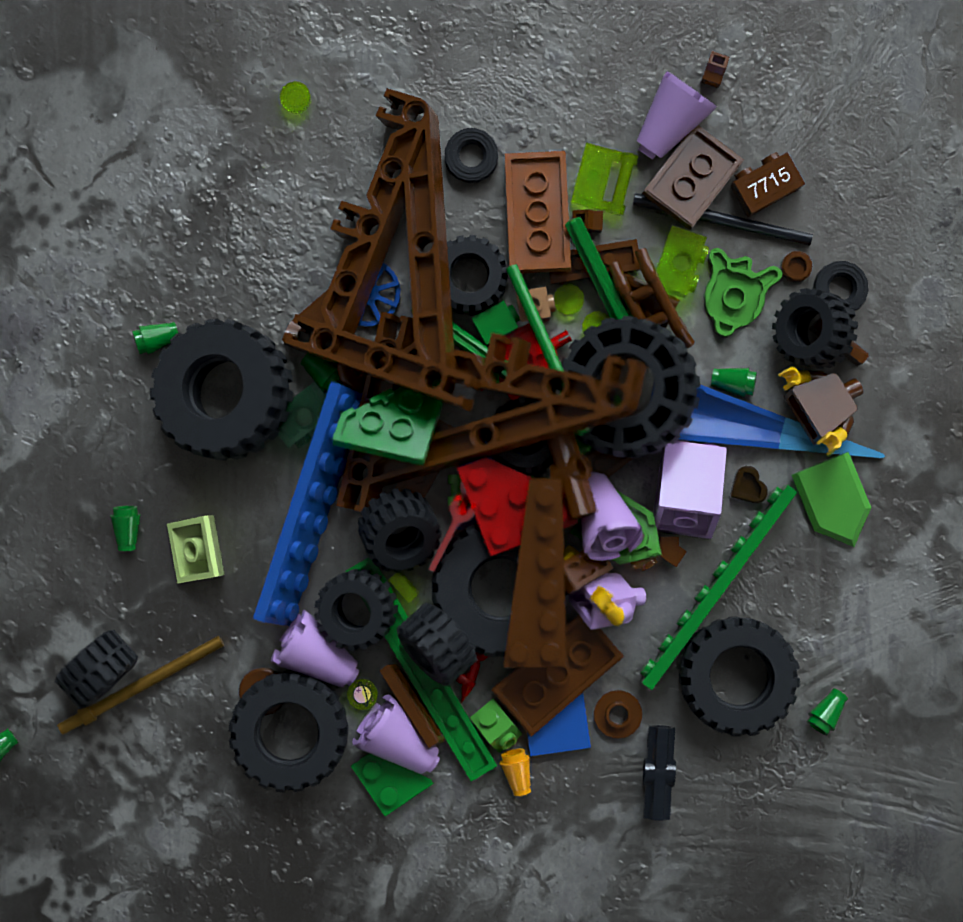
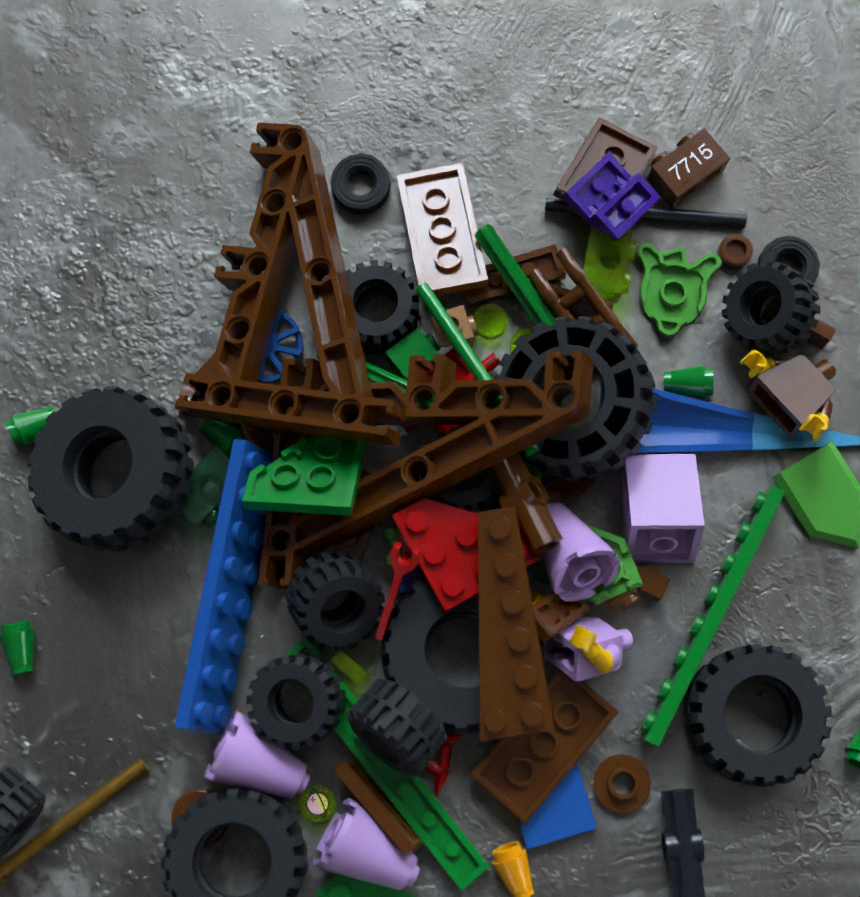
camera: 10 degrees left, 10 degrees down
yellowish green slope [167,515,224,584] -> none
clear neon green tile [280,81,311,114] -> none
bright green bracket [470,698,522,753] -> none
clear neon green plate [571,143,639,216] -> none
reddish brown piece [572,209,603,233] -> none
lavender cone [637,71,717,160] -> none
reddish brown piece [700,51,729,88] -> none
dark brown tile [730,466,768,503] -> none
none -> dark purple slope [561,152,661,241]

